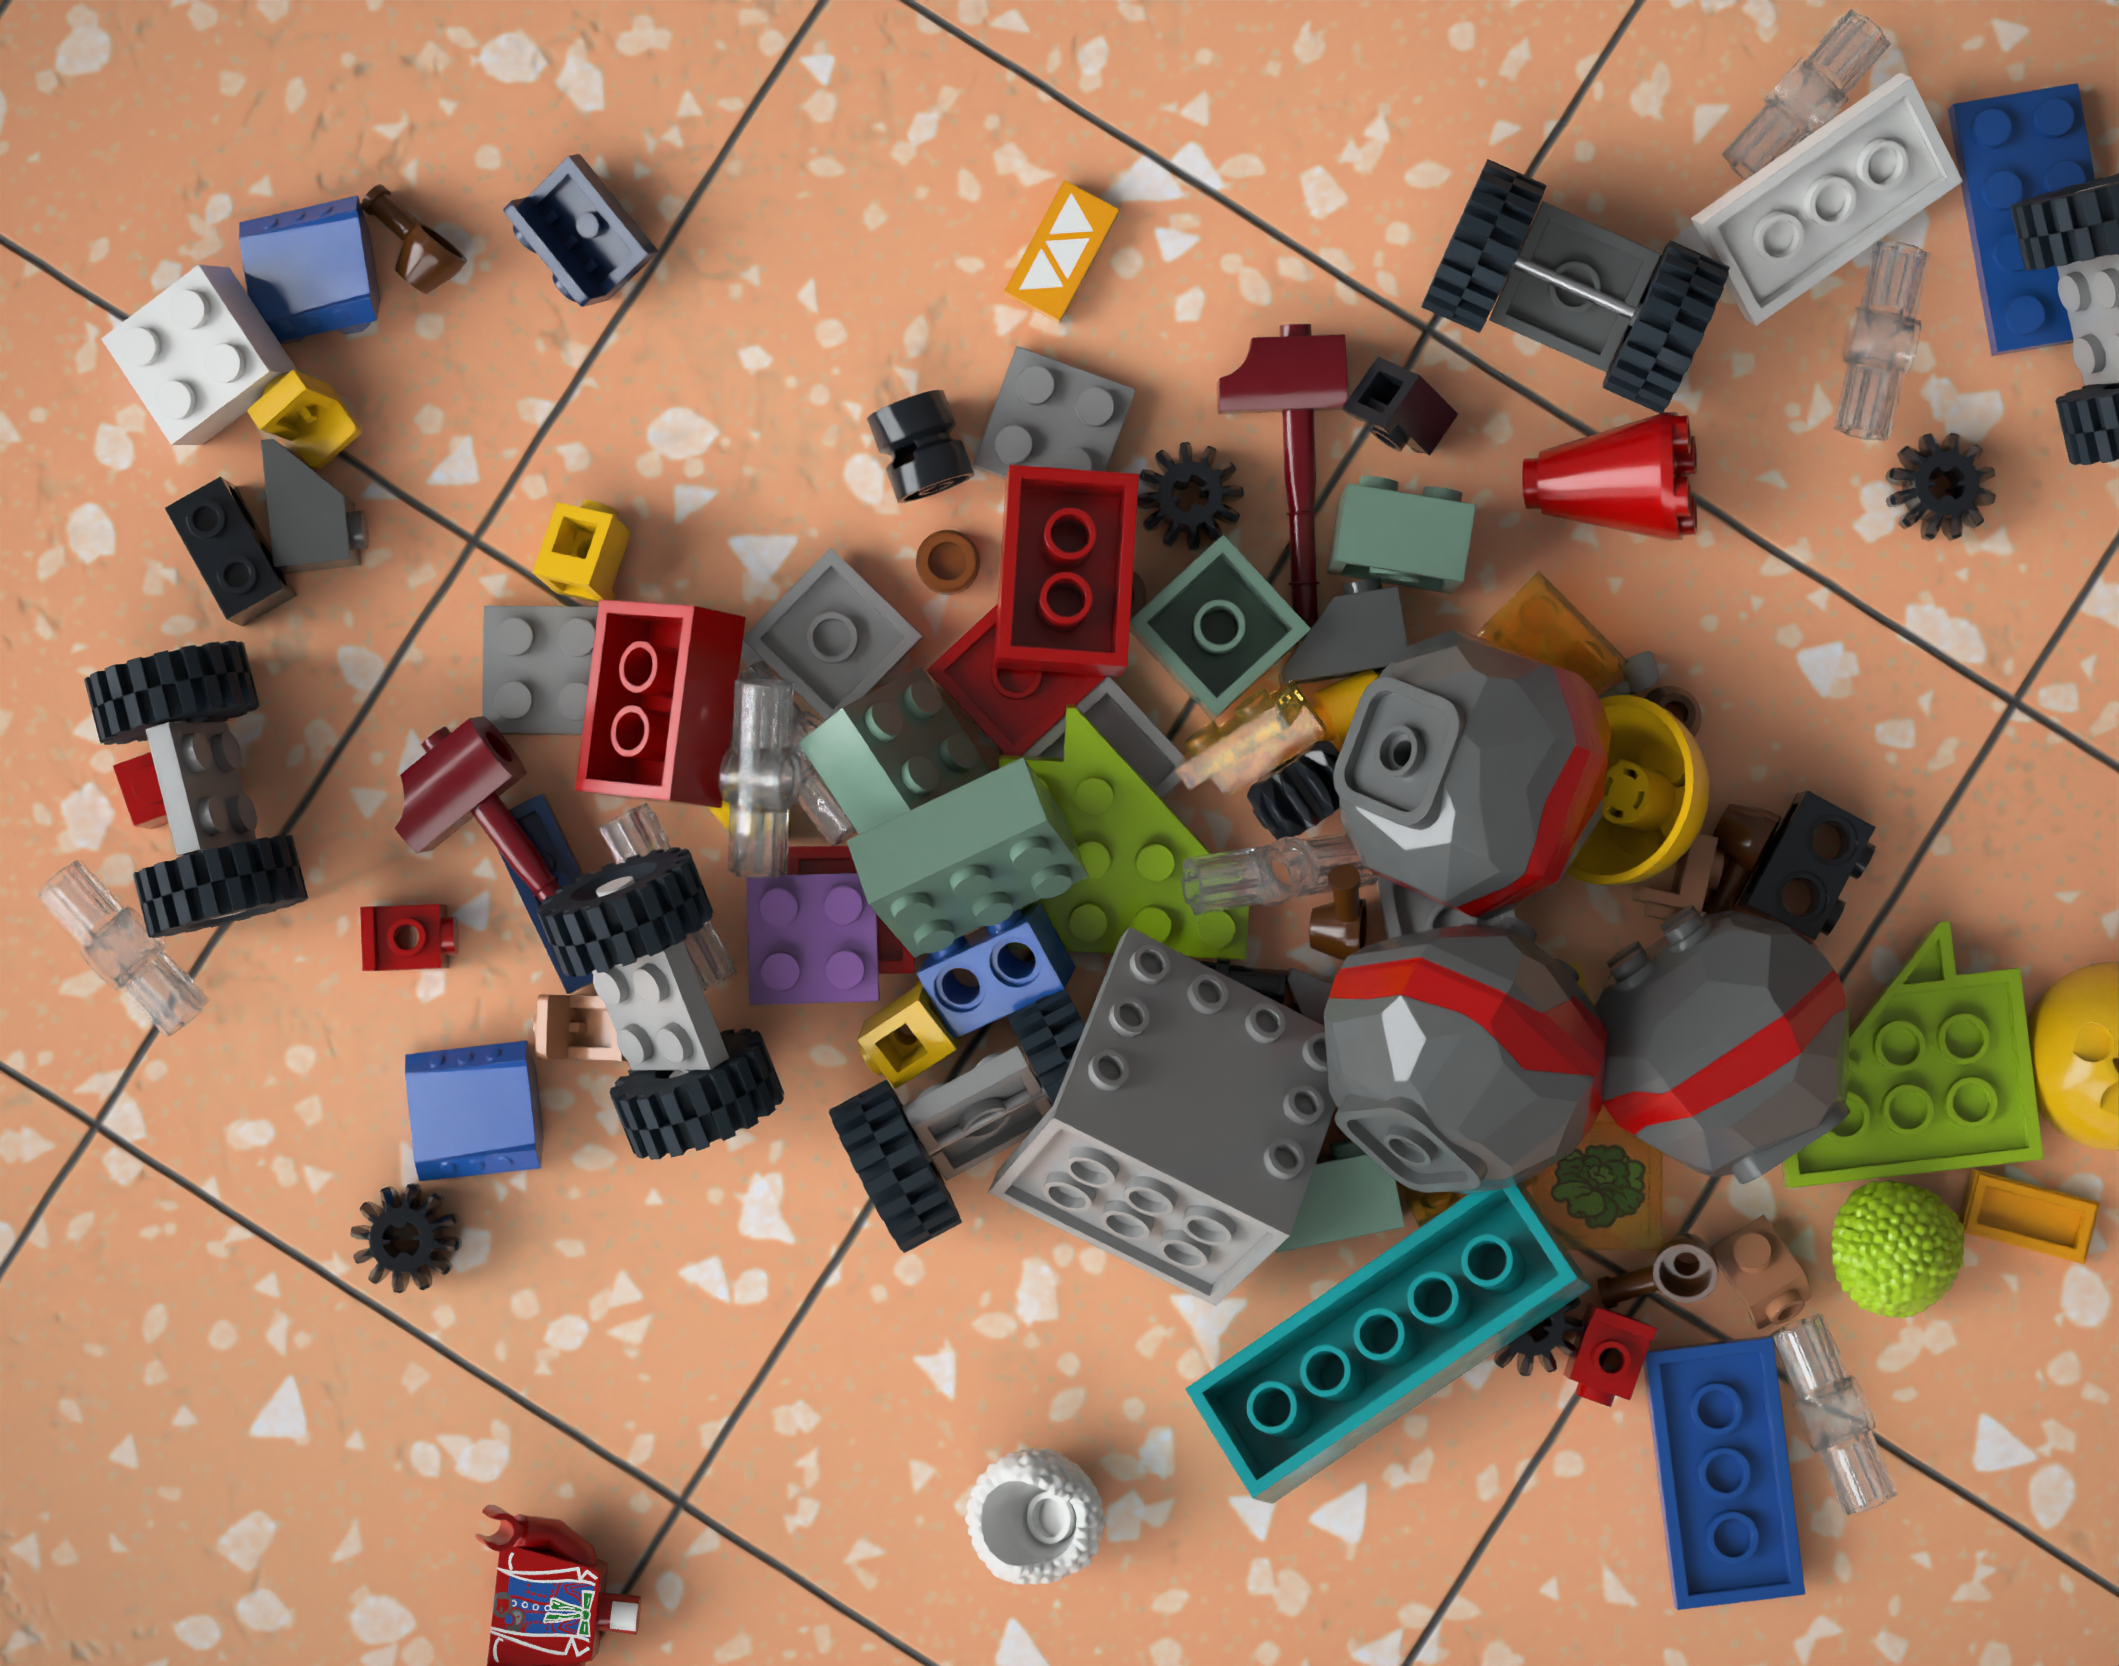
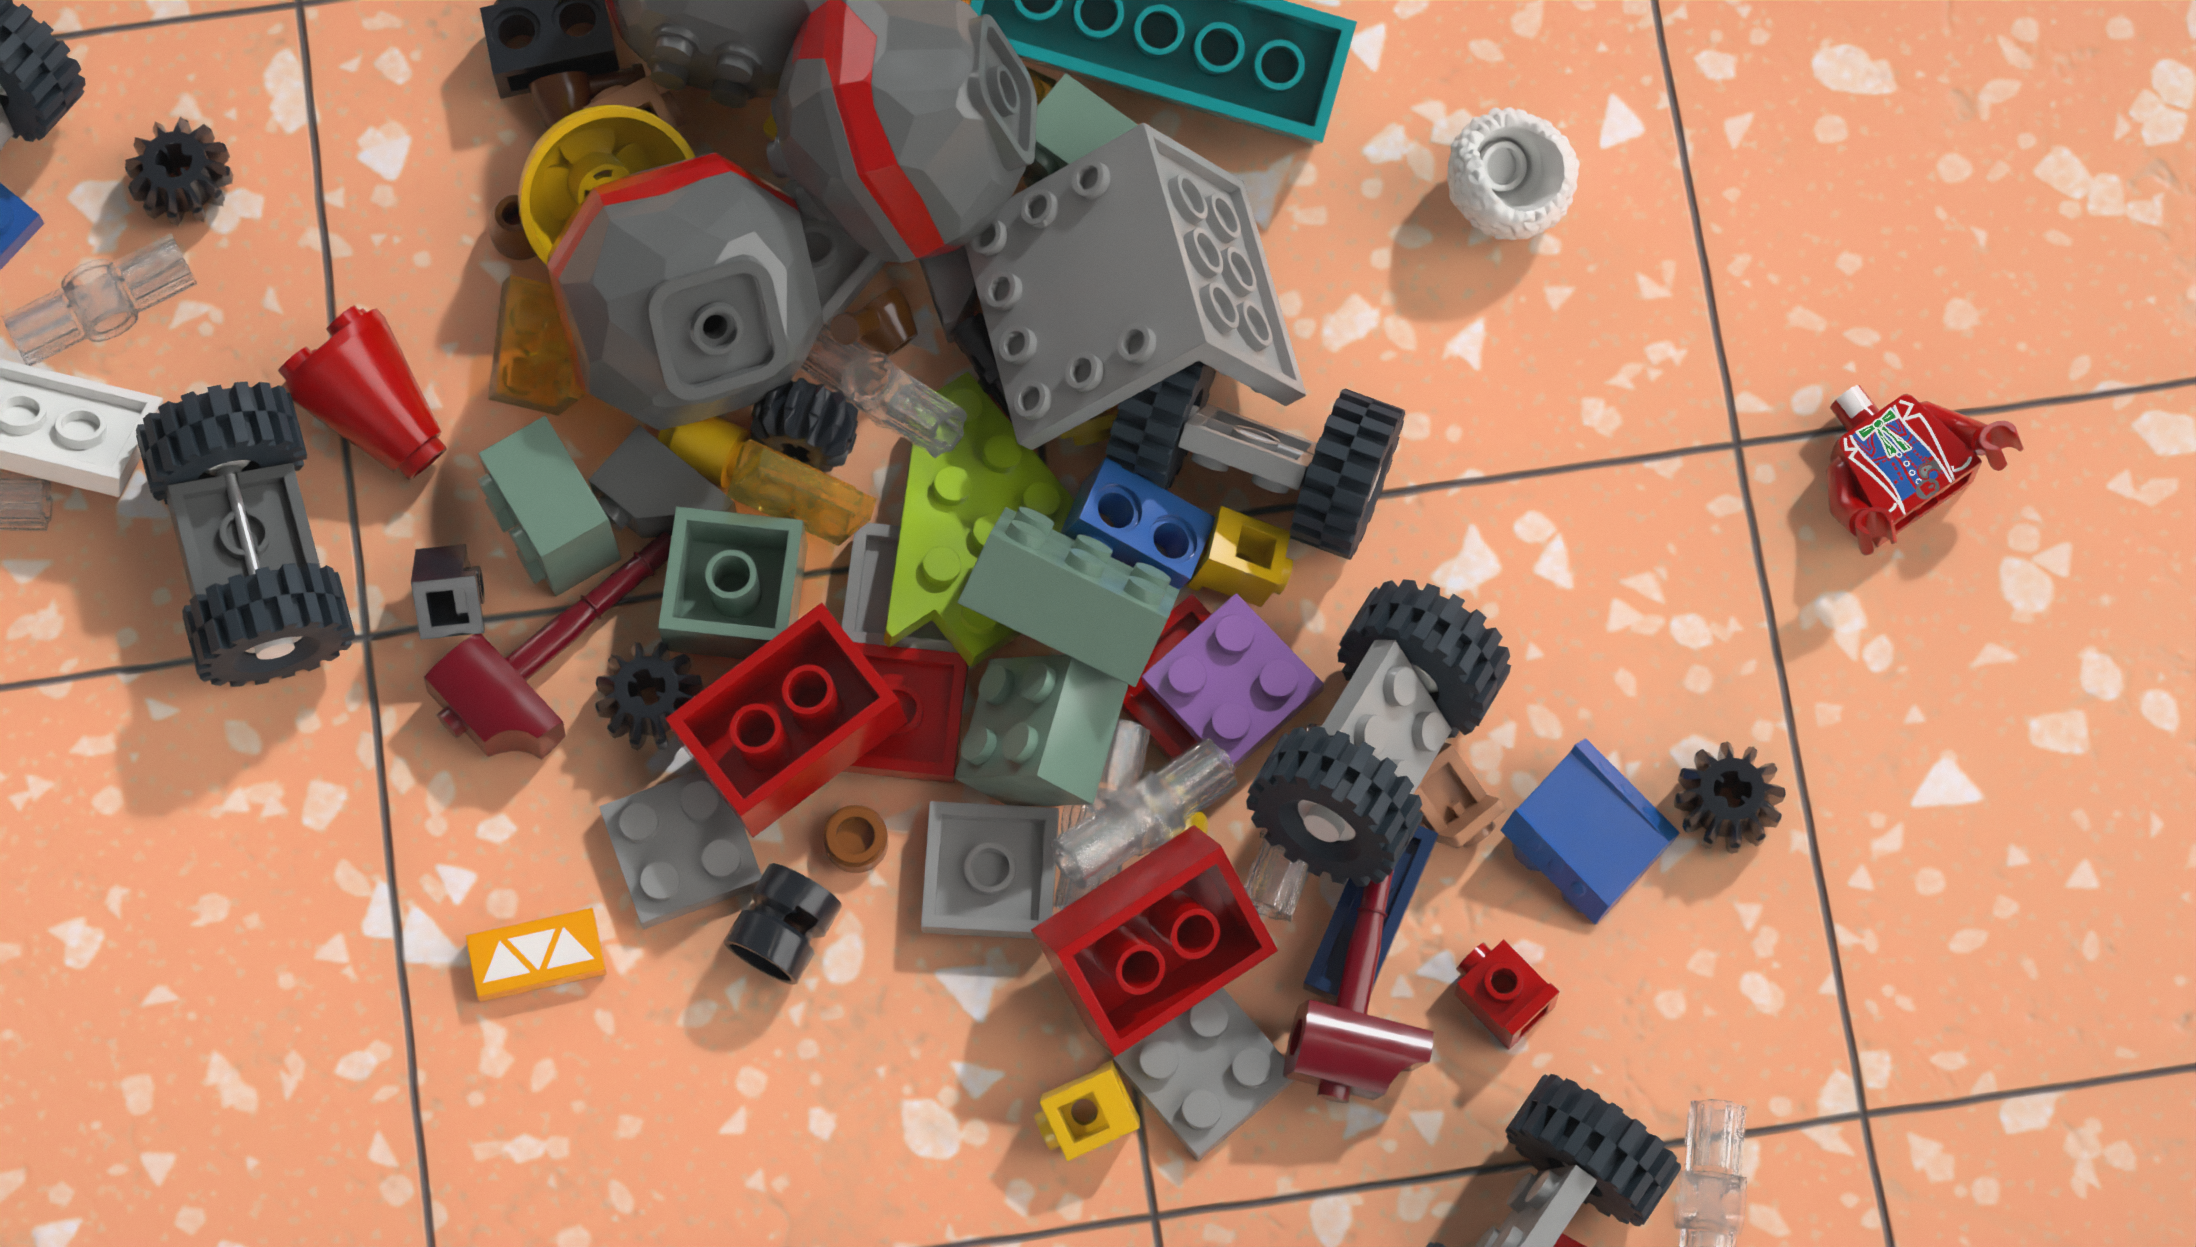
camera: 130 degrees left, 15 degrees down
light grey hand [1598,651,1659,699] -> none

